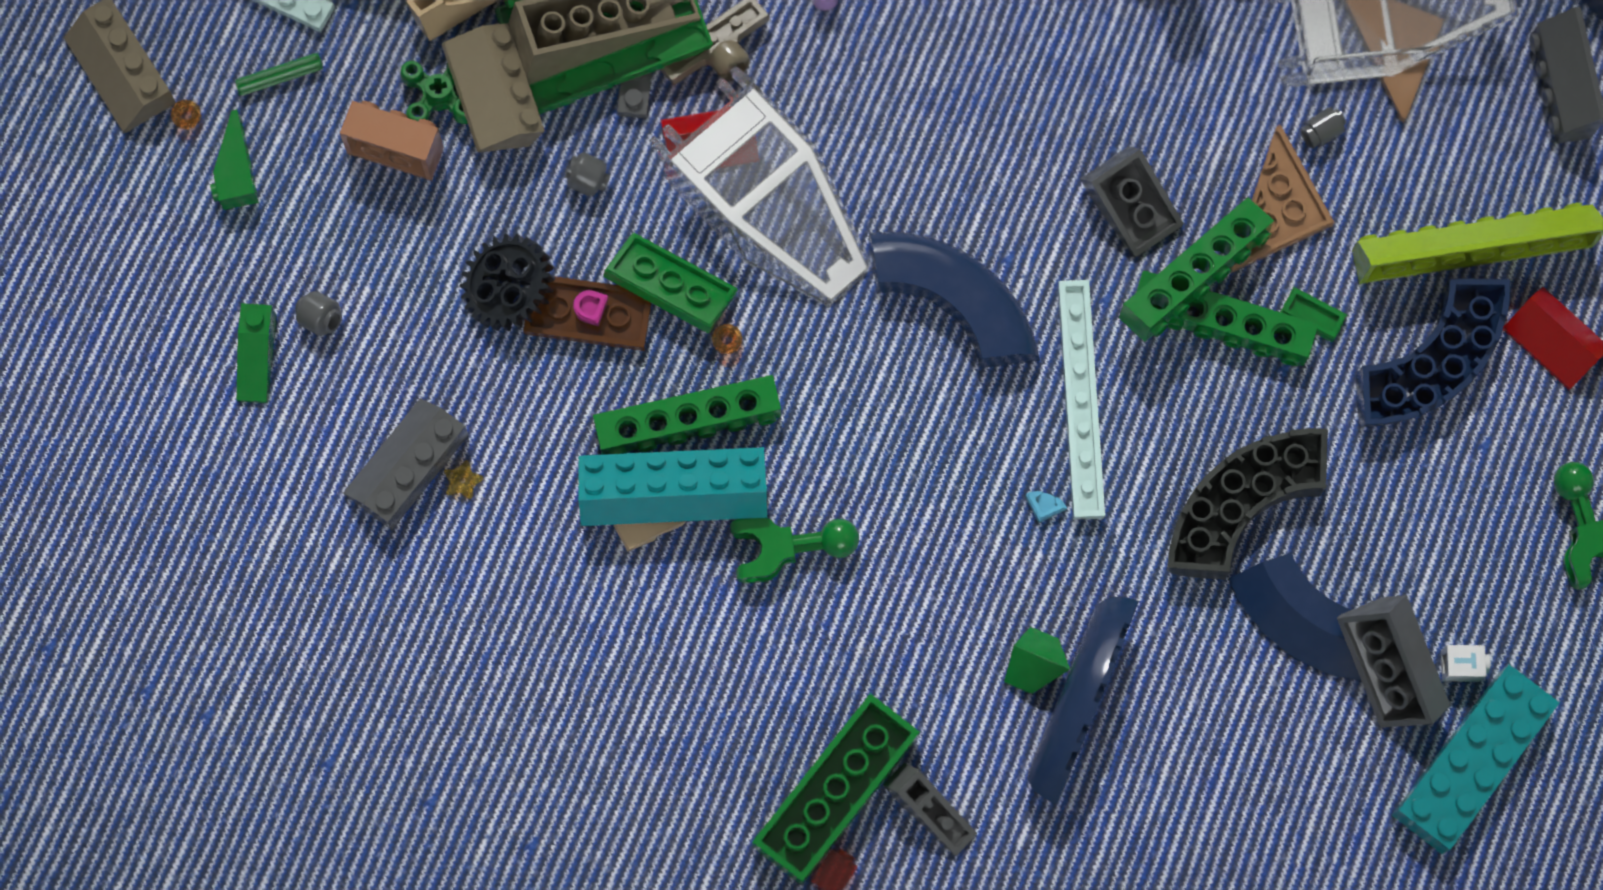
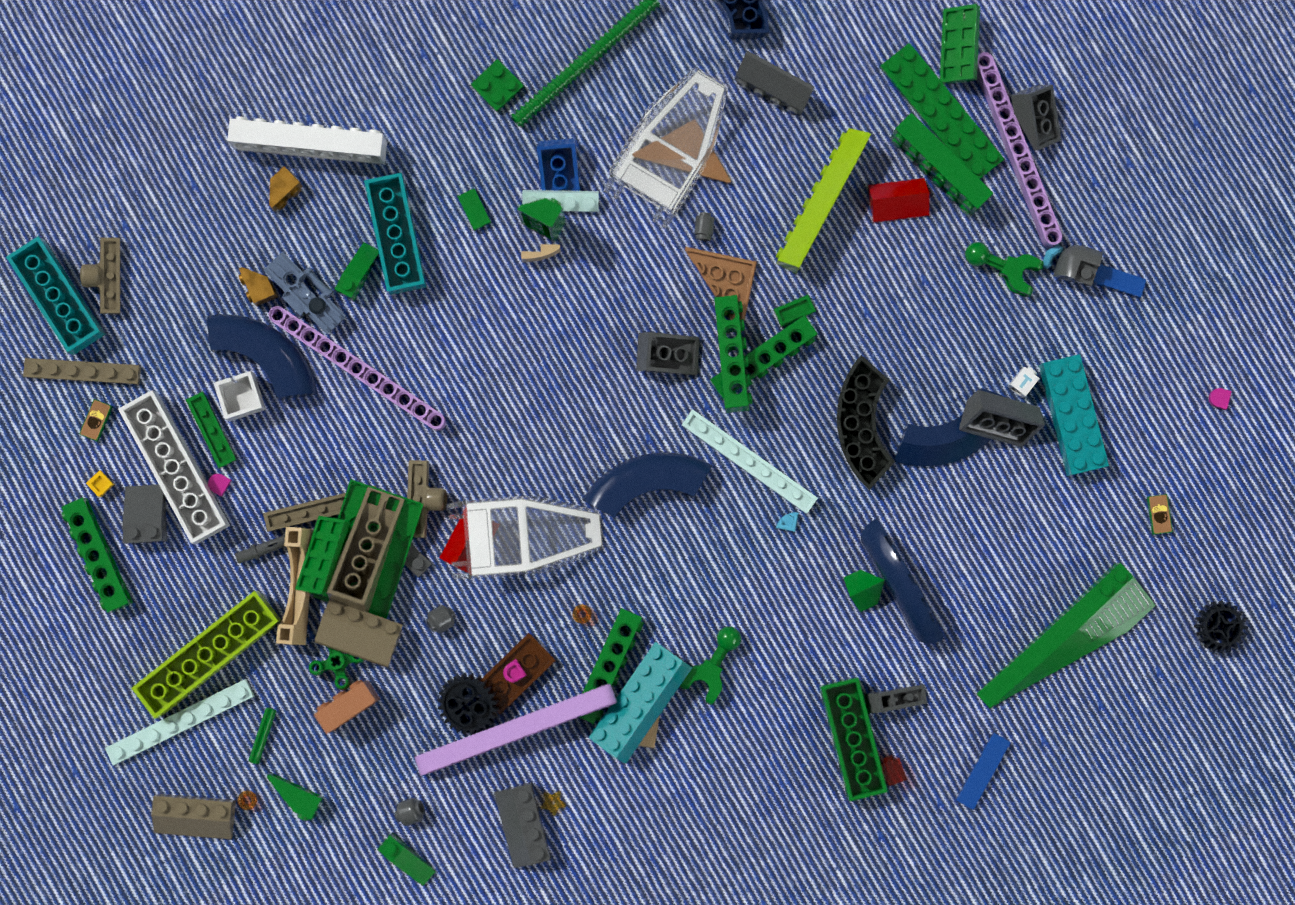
camera: 50 degrees left, 10 degrees up
green tile [603,232,738,334] -> none
dark blue brick [1356,278,1510,427] -> none
none -> lavender beam [414,684,617,776]

